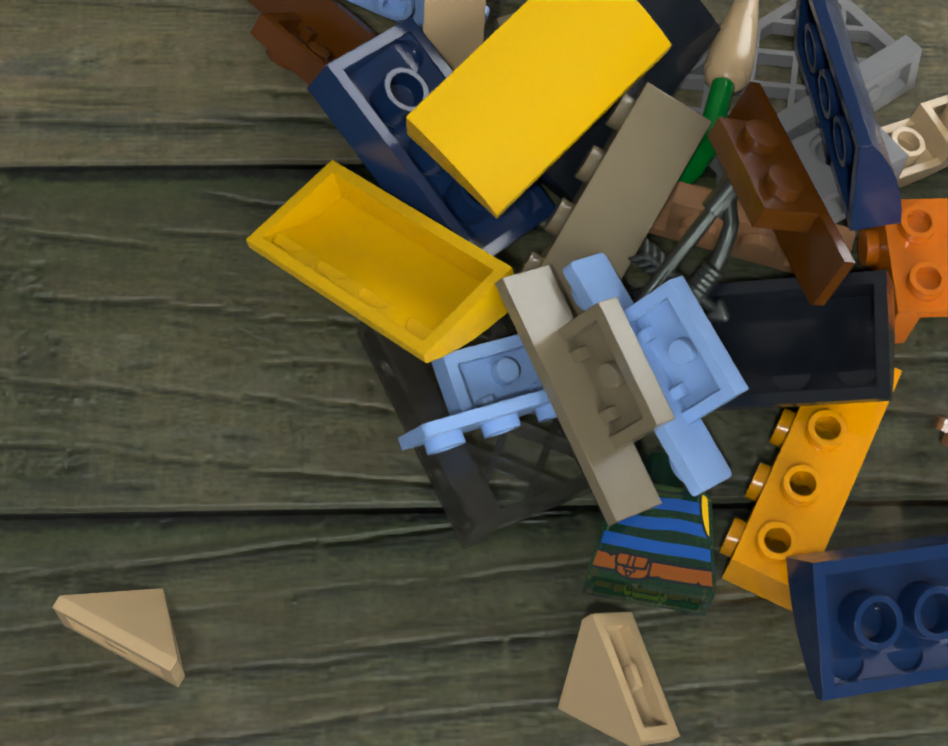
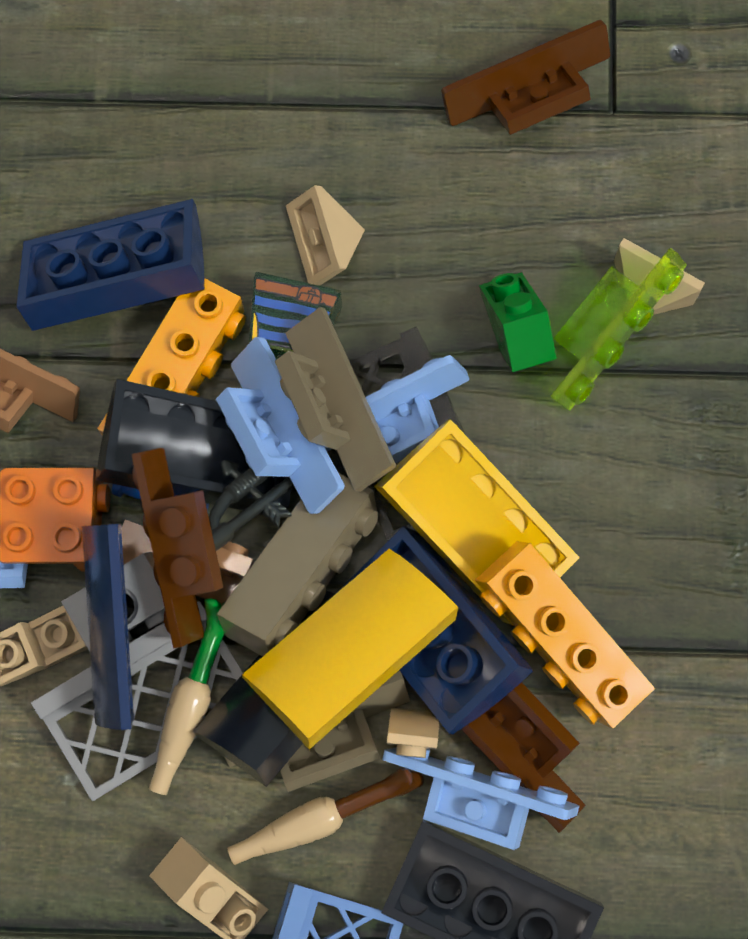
camera: 170 degrees left, 10 degrees up
none -> light orange brick [475,541,655,728]
none -> green slope [479,272,557,372]
none -> clear neon green bracket [550,248,687,411]

